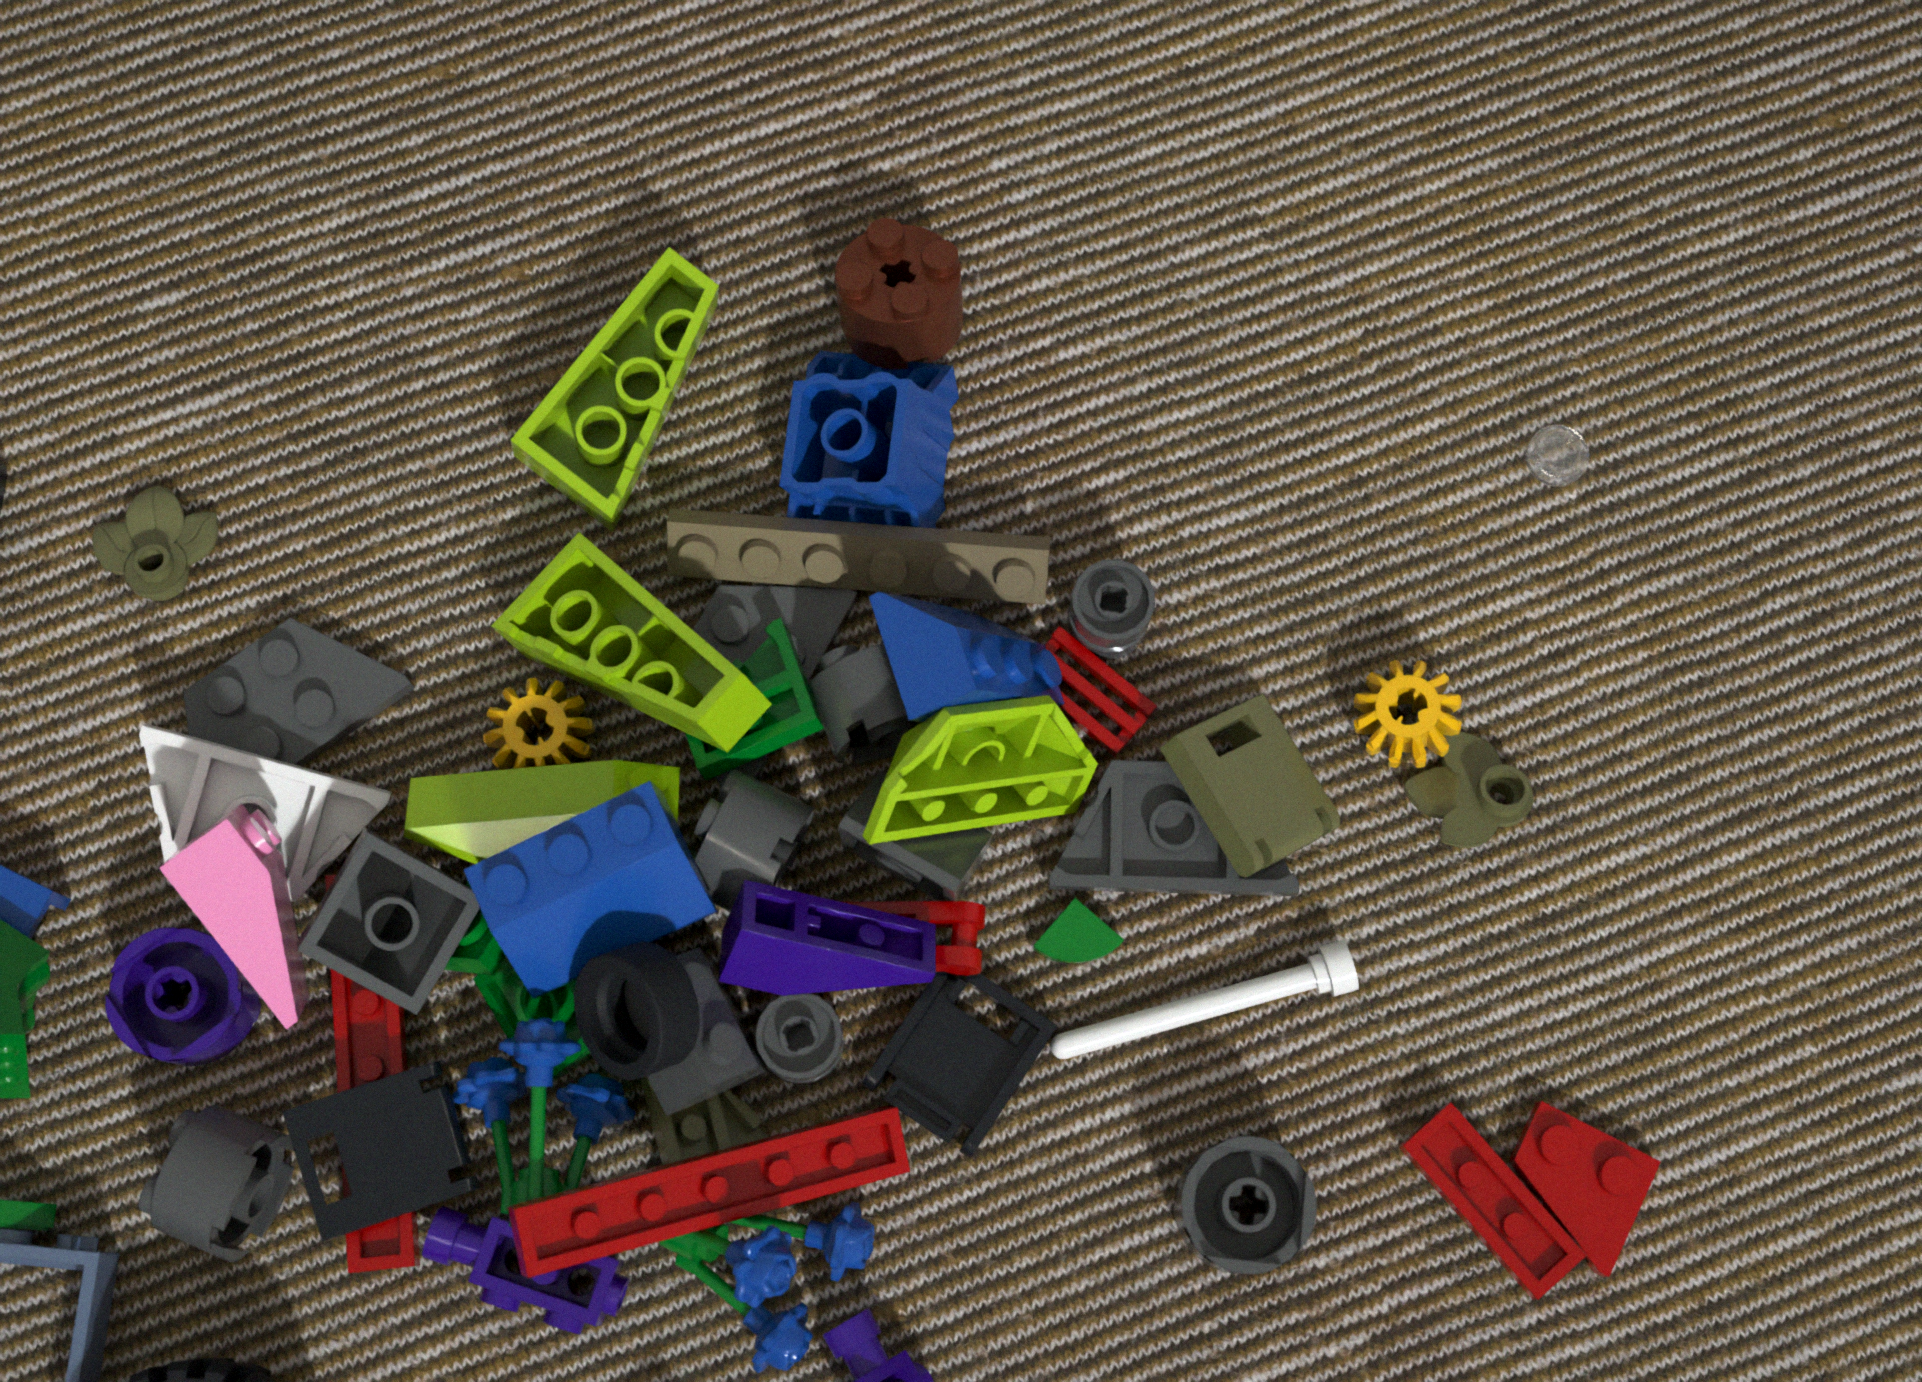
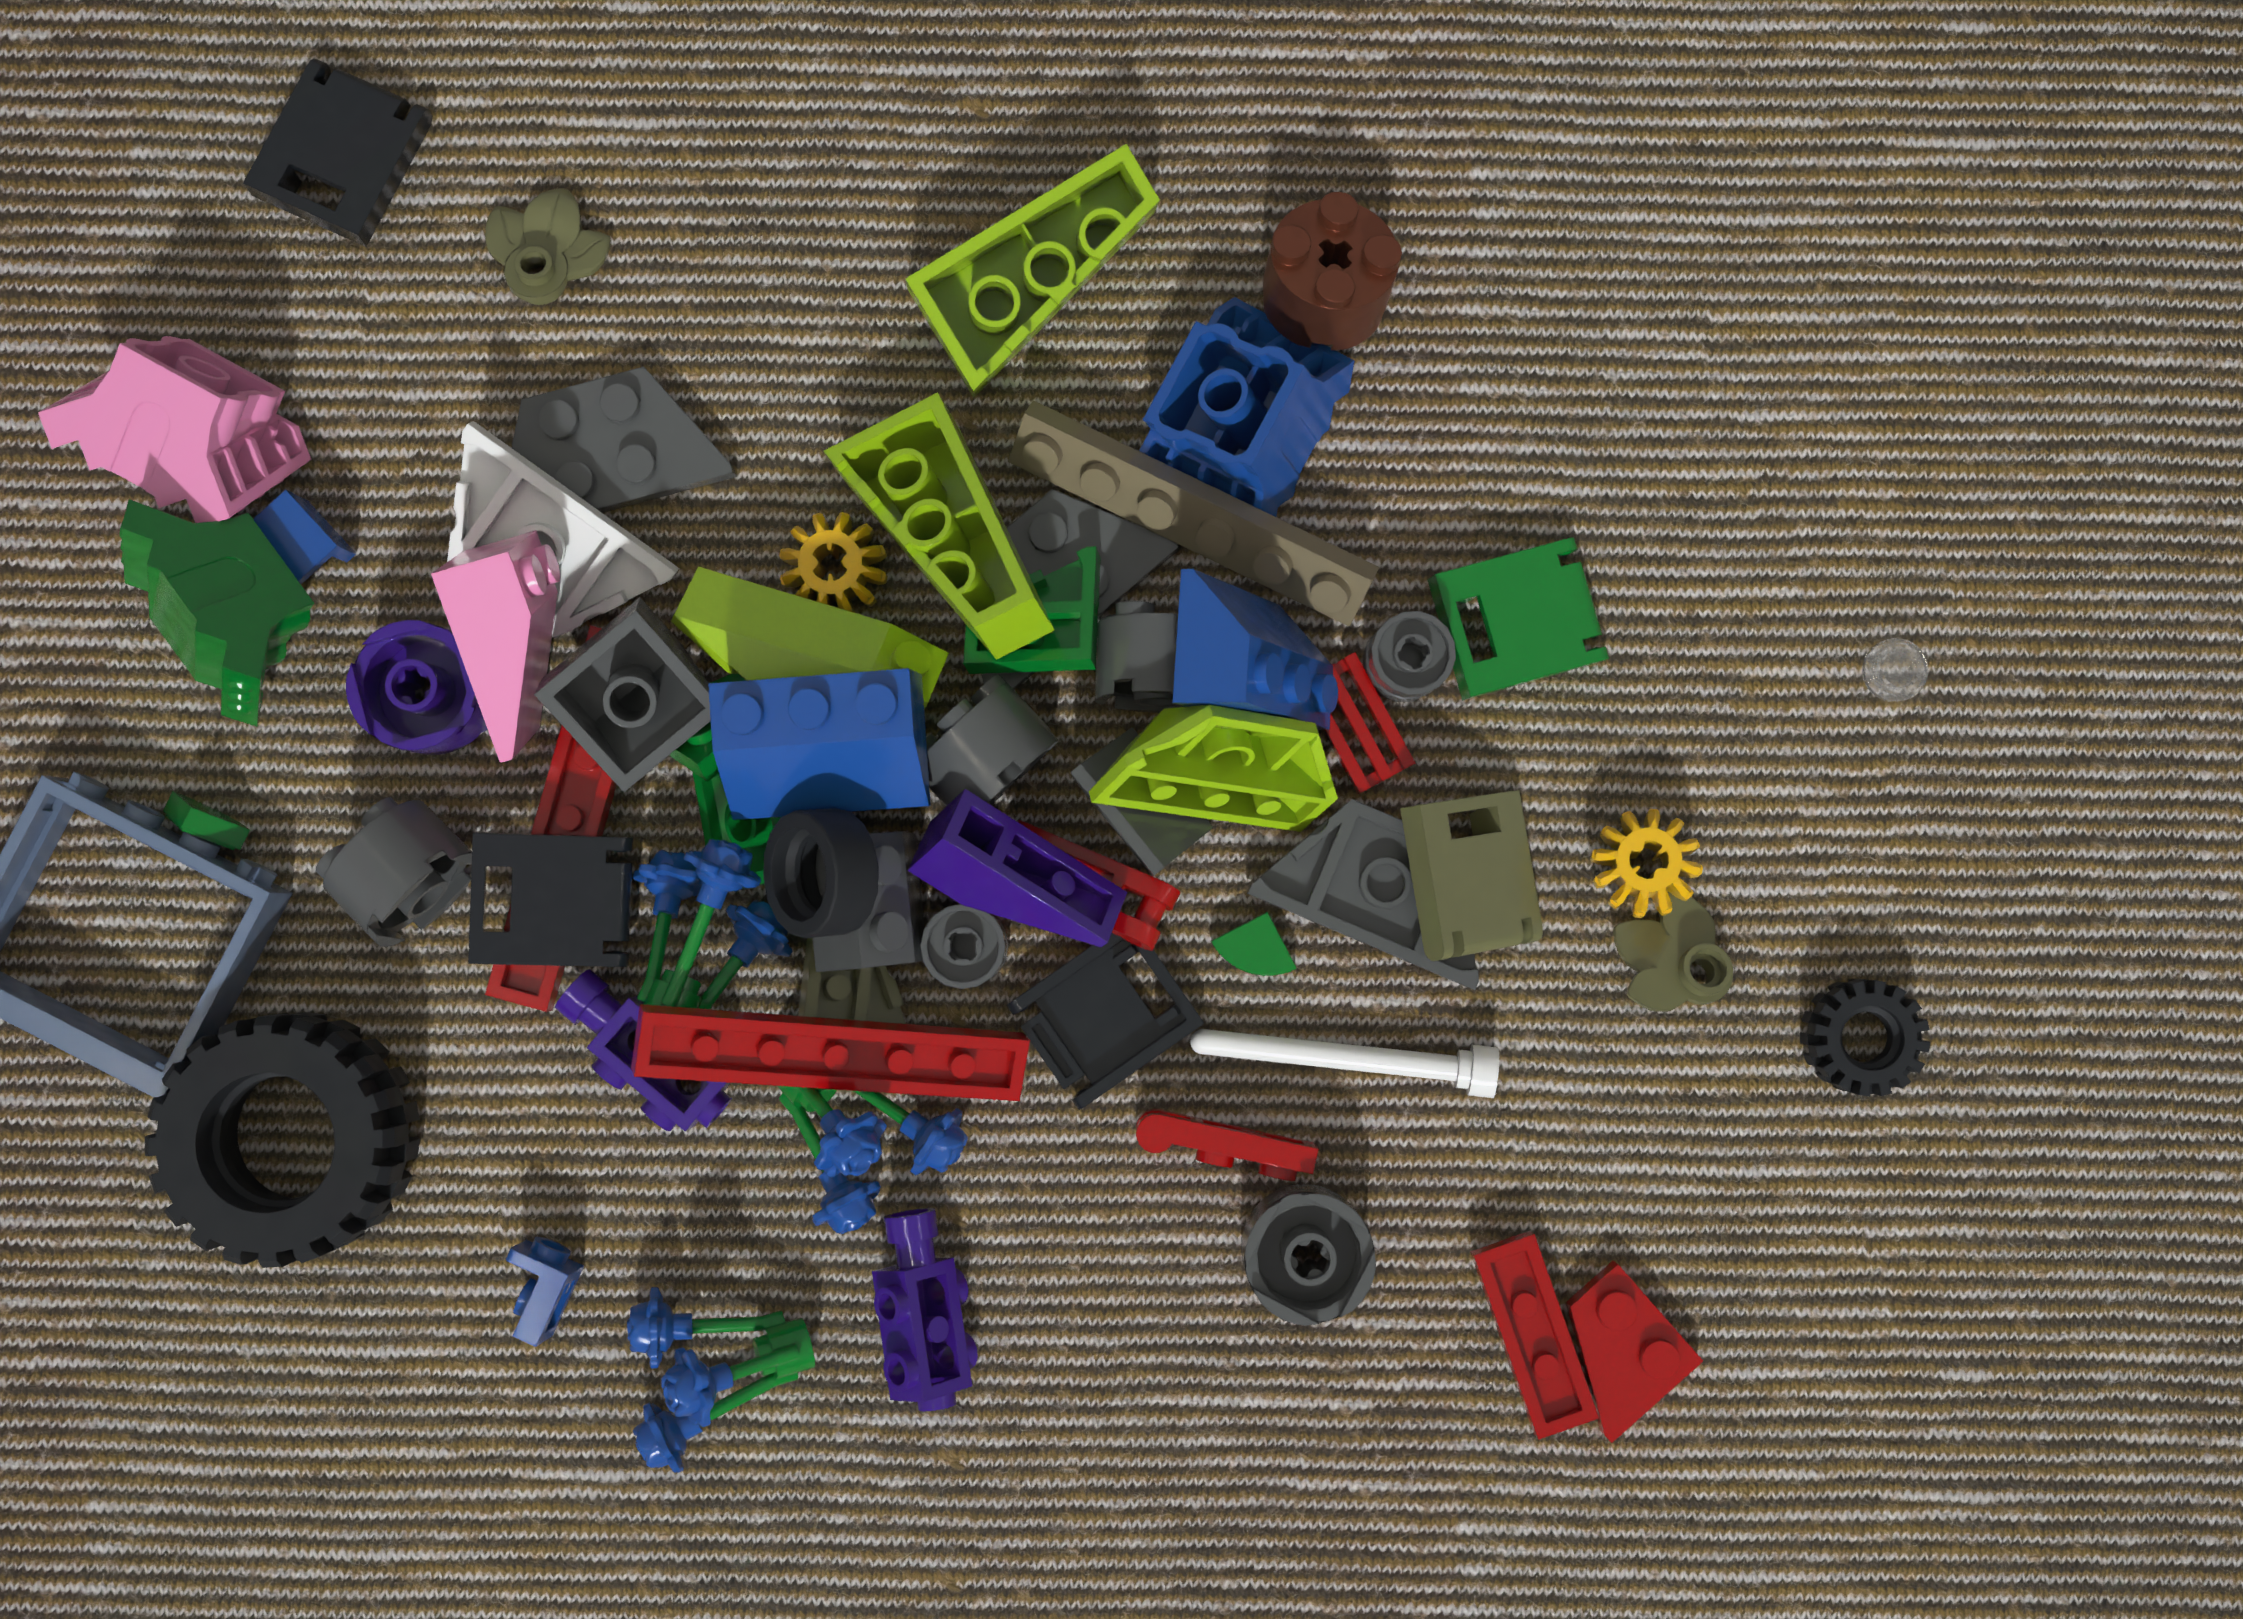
camera: 25 degrees right, 10 degrees up
none -> red plate [1136,1109,1319,1181]
none -> green container [1427,537,1610,701]
none -> black tyre [1800,979,1930,1097]

